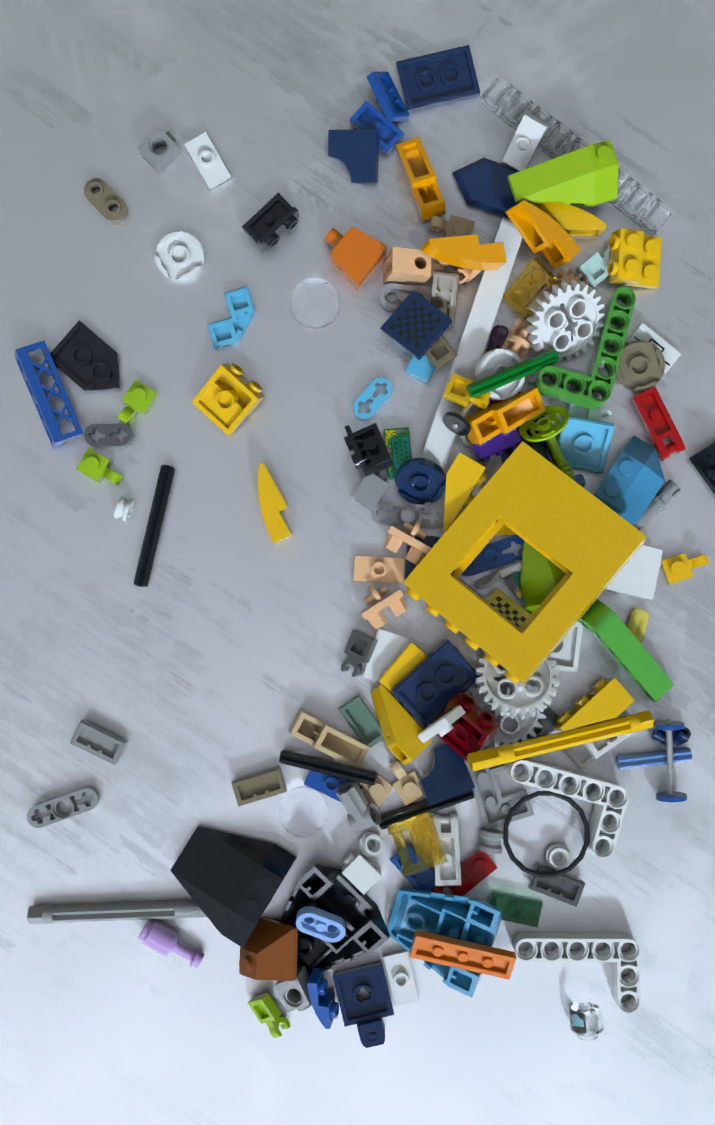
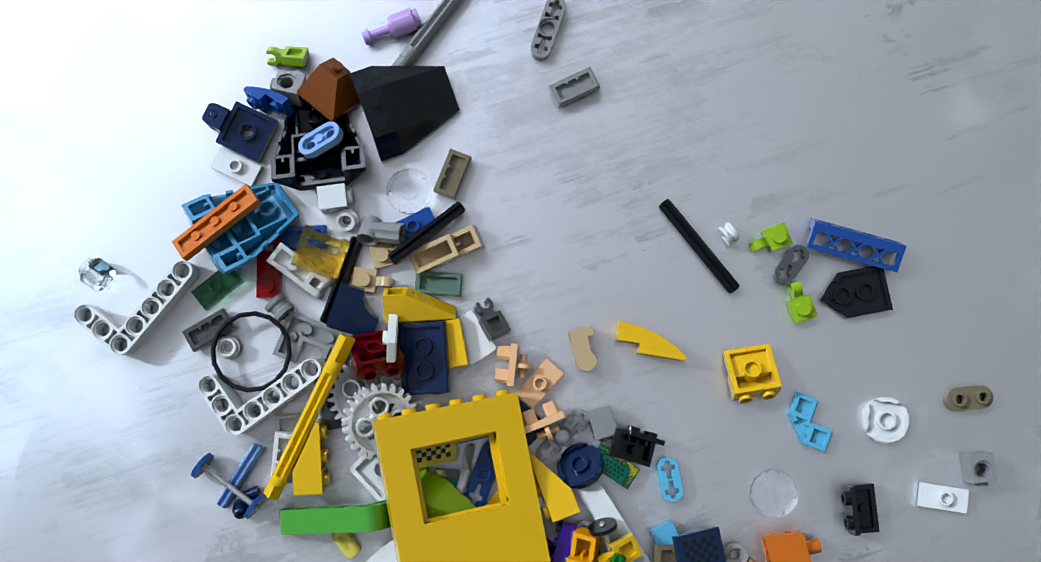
camera: 125 degrees right, 5 degrees down
none -> tan leg [568,326,597,371]

